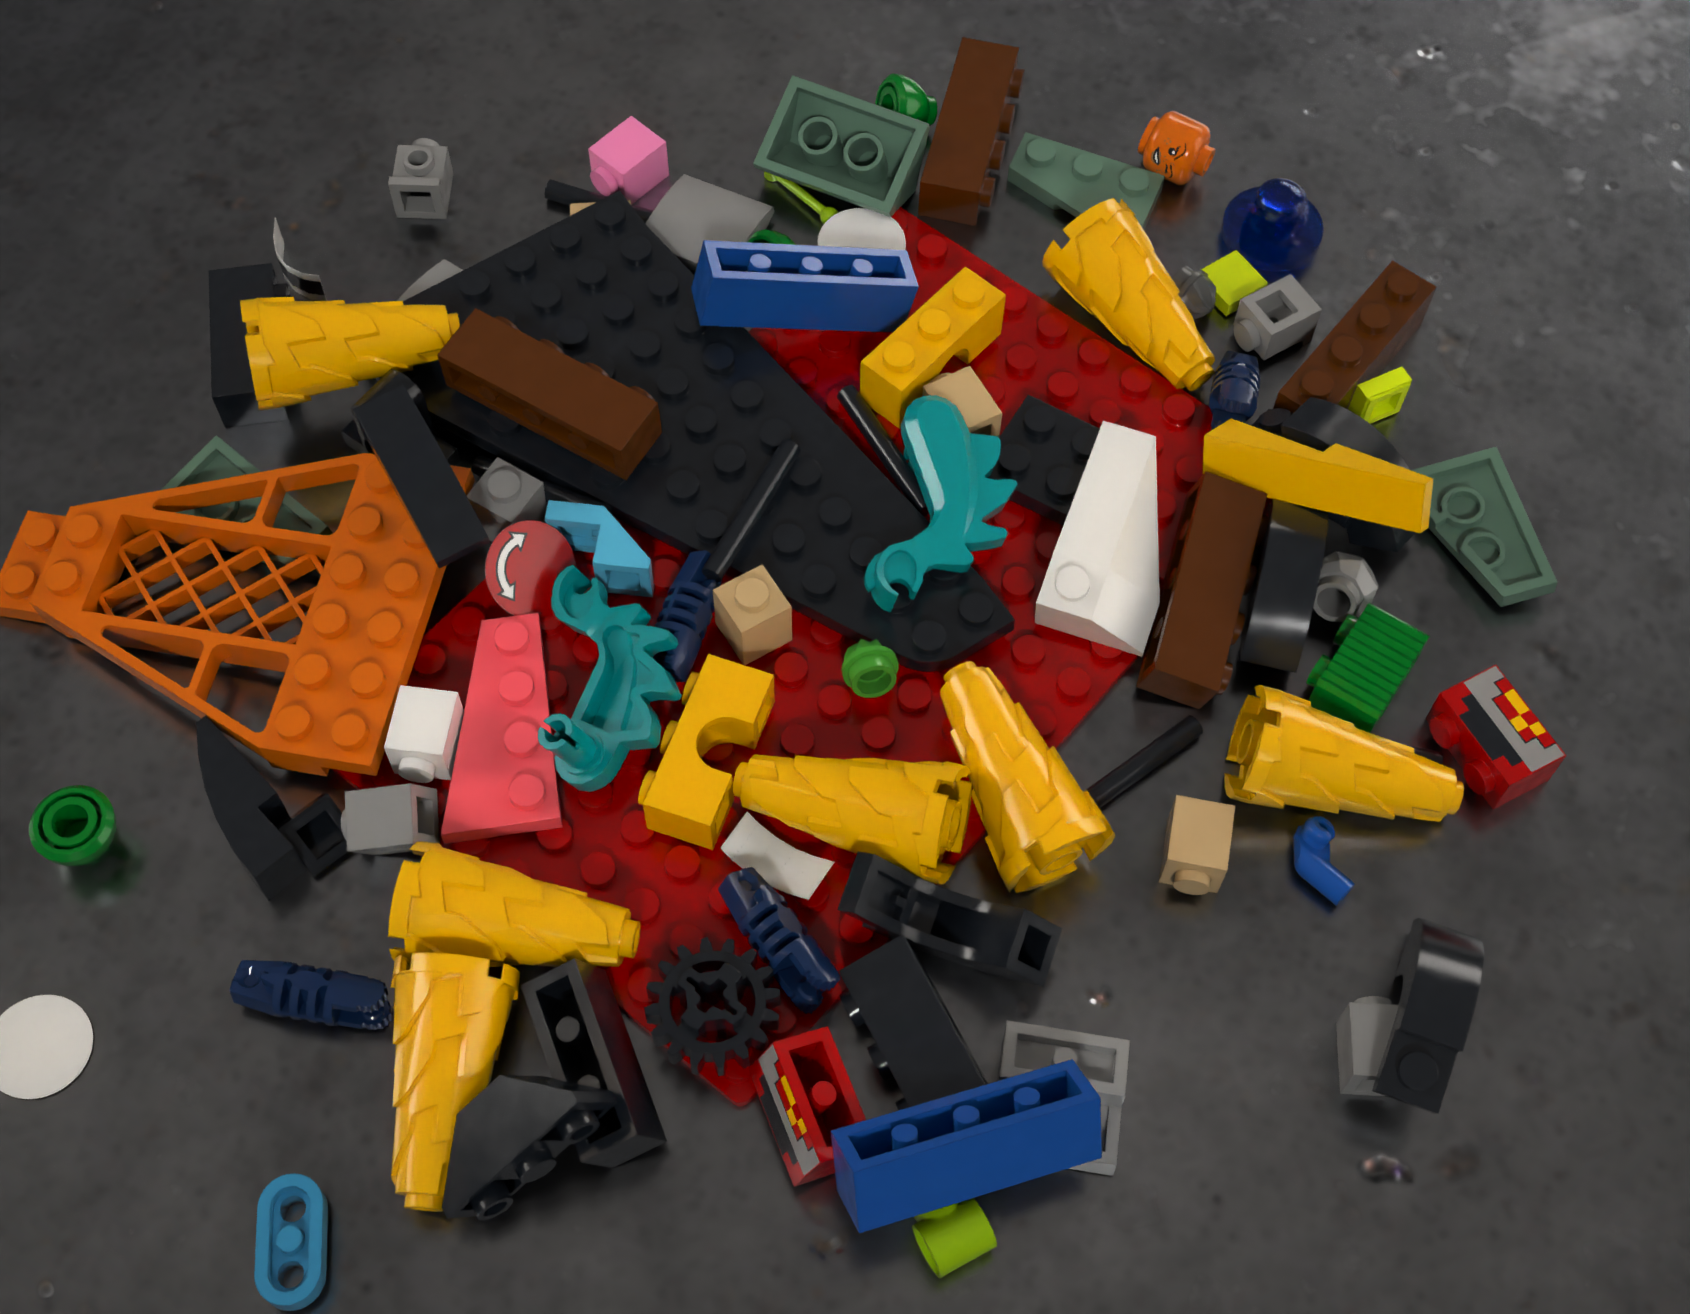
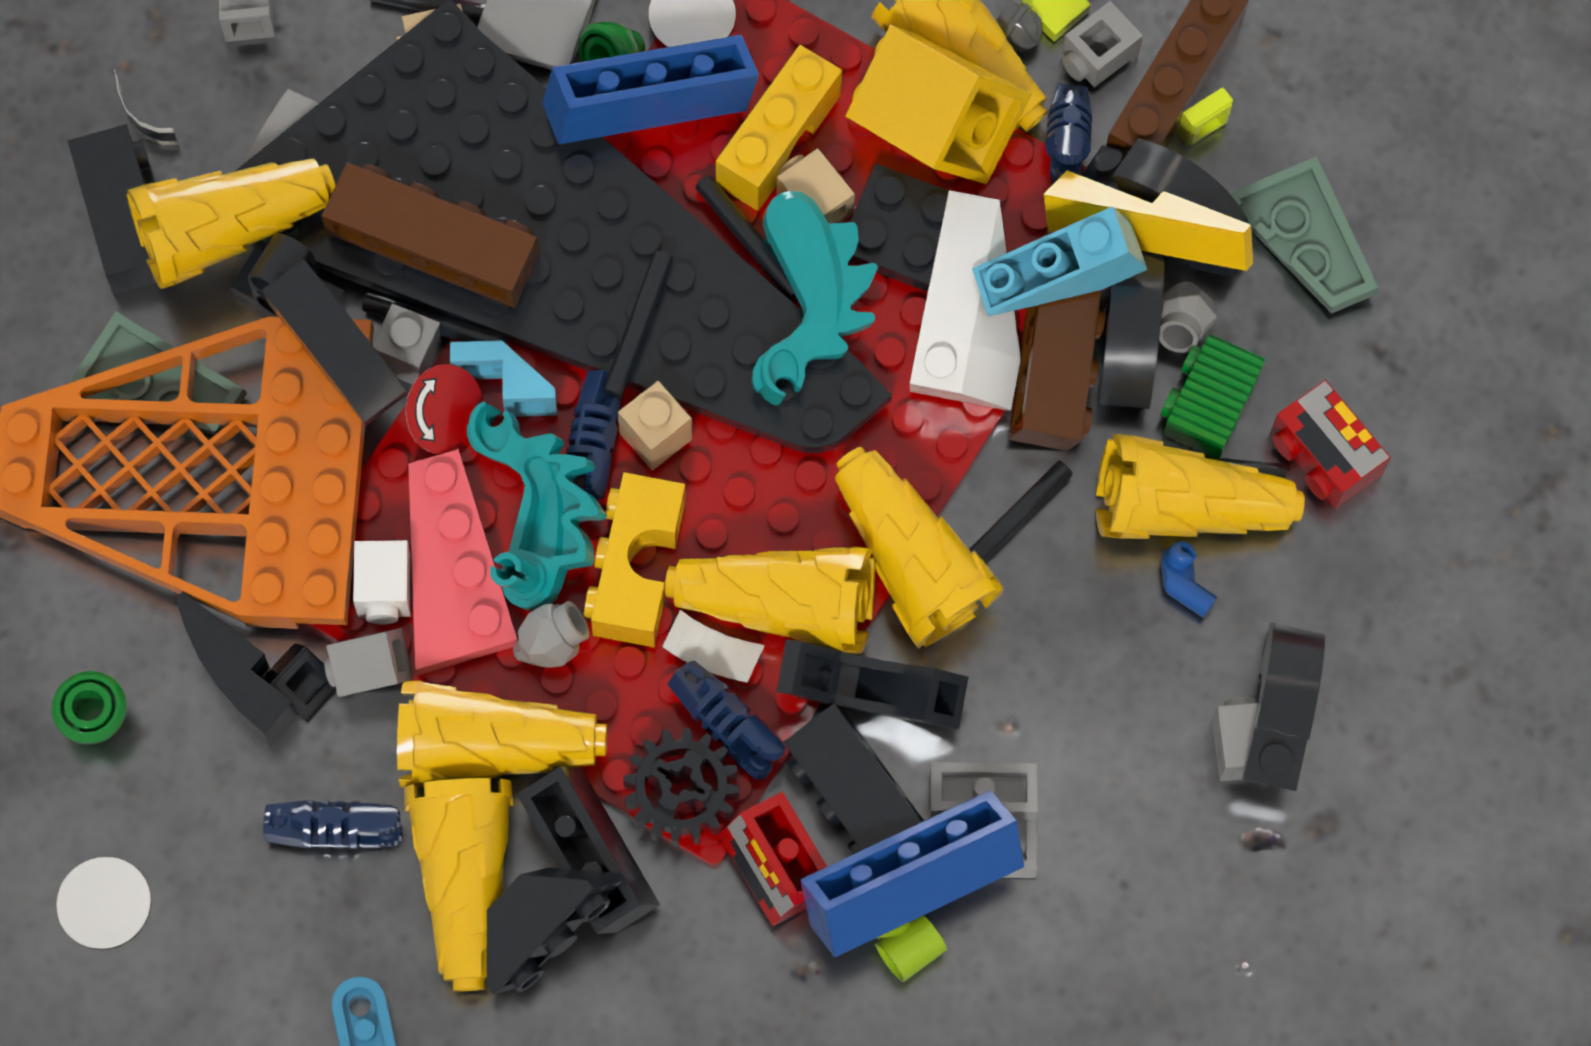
camera: 10 degrees left, 10 degrees up
bright green plate [841,639,899,698] -> none
tan brick [1159,795,1235,895] -> none
none -> light grey rock [513,601,589,668]
none -> yellow slope [845,25,1032,184]
none -> medium azure slope [972,206,1148,316]

